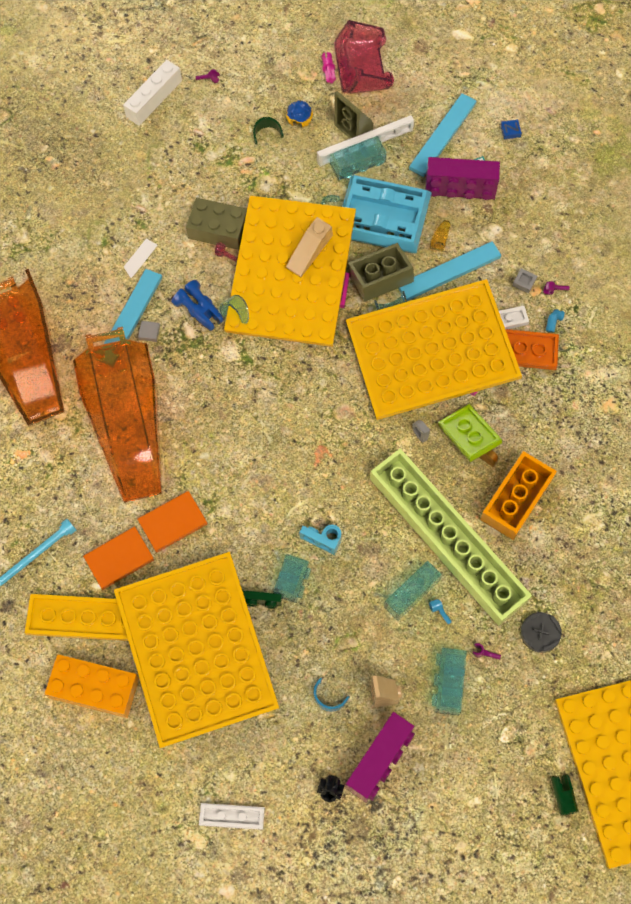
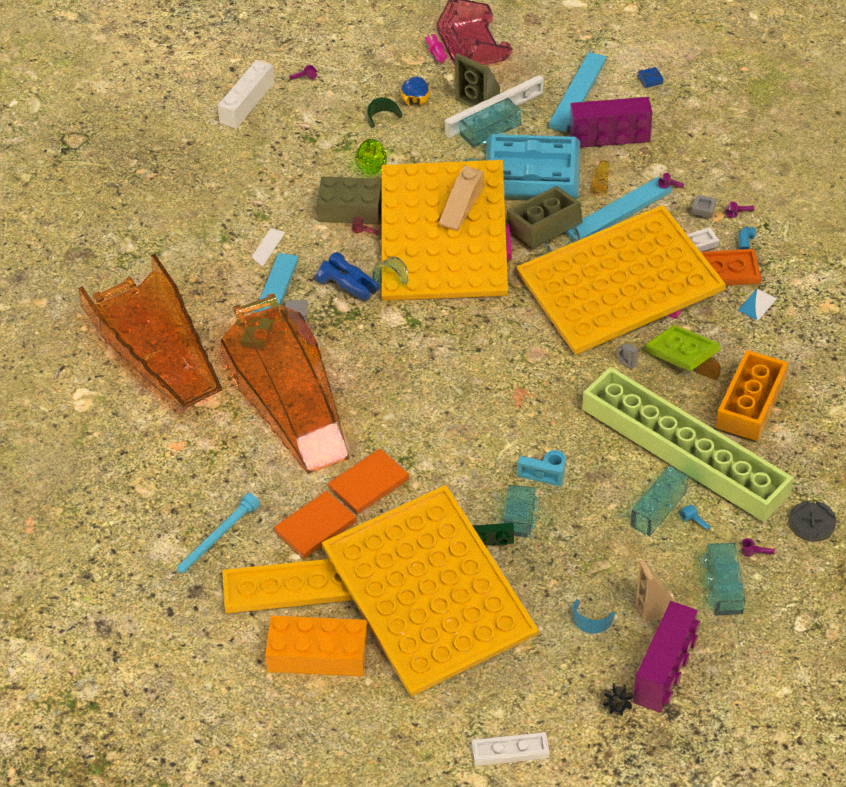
camera: 10 degrees left, 20 degrees down
none -> clear neon green hair [355,139,387,174]
none -> magenta hand [658,173,684,189]
none -> sticker [738,289,777,320]

